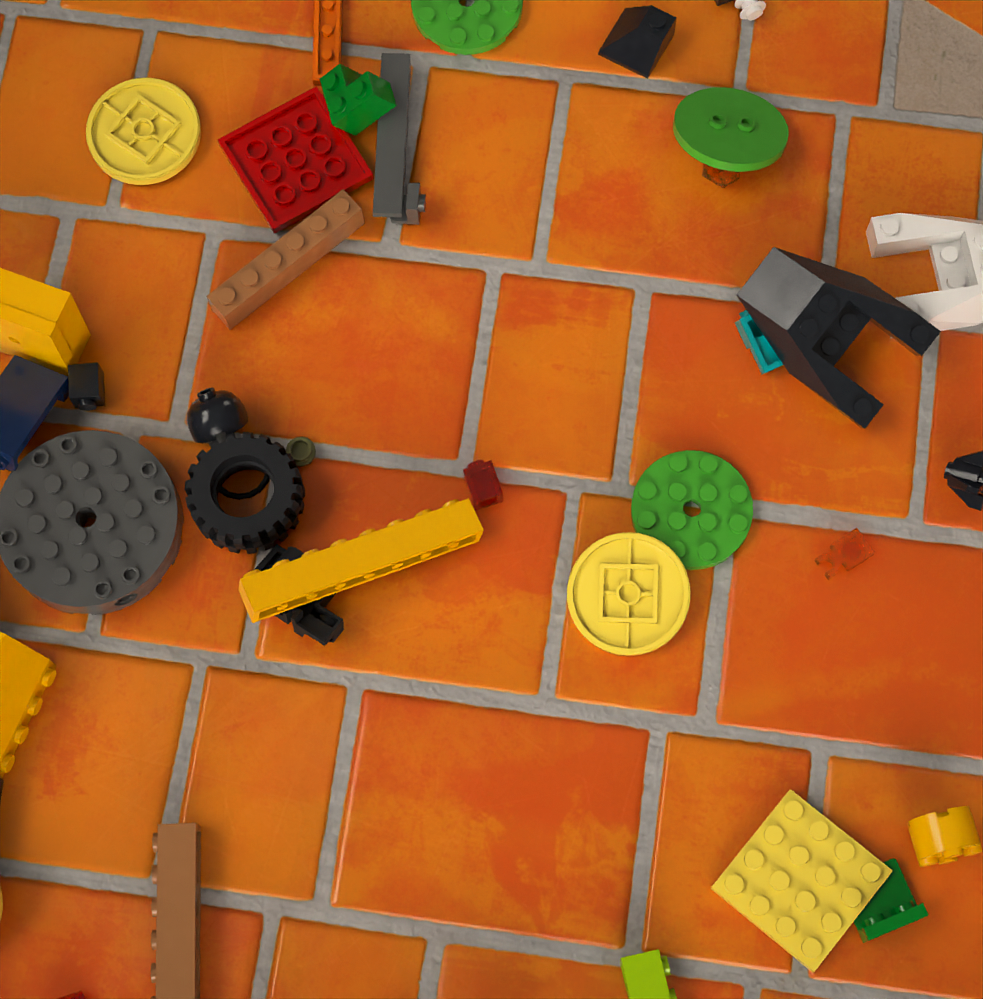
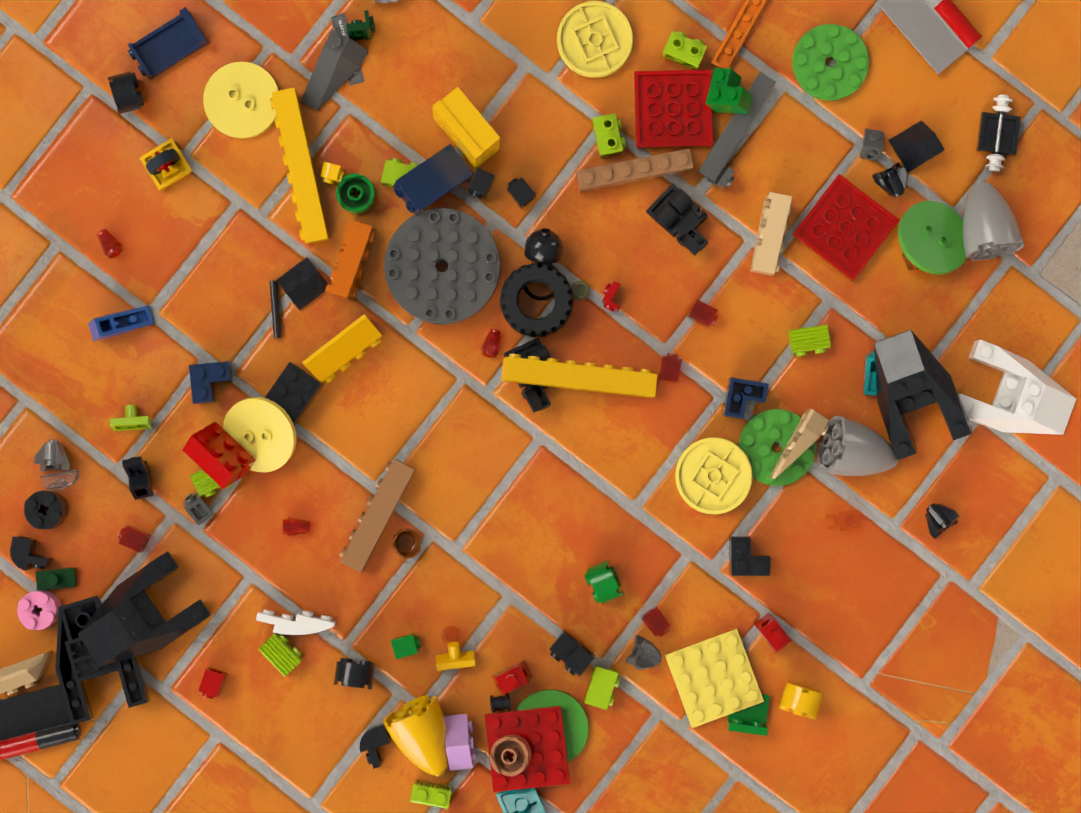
camera: 25 degrees right, 15 degrees up
none -> dark orange hair [392,529,421,559]
none -> clear red cone [481,329,501,358]
none -> black brick [507,177,536,209]
none -> black brick [549,630,594,676]
none -> green brick [584,560,624,604]
none -> lime brick [592,113,626,158]
none -> red bracket [602,281,620,312]
none -> dark grey brick [626,635,662,670]
none -> clear red brick [641,605,671,637]
none -> black plate [646,184,708,256]
none -> lime brick [662,31,707,70]
none -> clear red brick [687,299,719,328]
none -> dark blue brick [722,377,769,419]
none -> black brick [729,536,770,576]
none -> tan wedge [750,192,792,276]
none -> red torso [754,613,791,654]
none -> tan wedge [770,409,829,479]
none -> lime brick [787,325,831,357]
none -> red plate [792,174,900,281]
none -> light grey cylinder [817,416,898,476]
none -> dark grey bracket [860,128,884,161]
none -> black brick [872,162,909,197]
none -> light grey cylinder [962,180,1024,261]

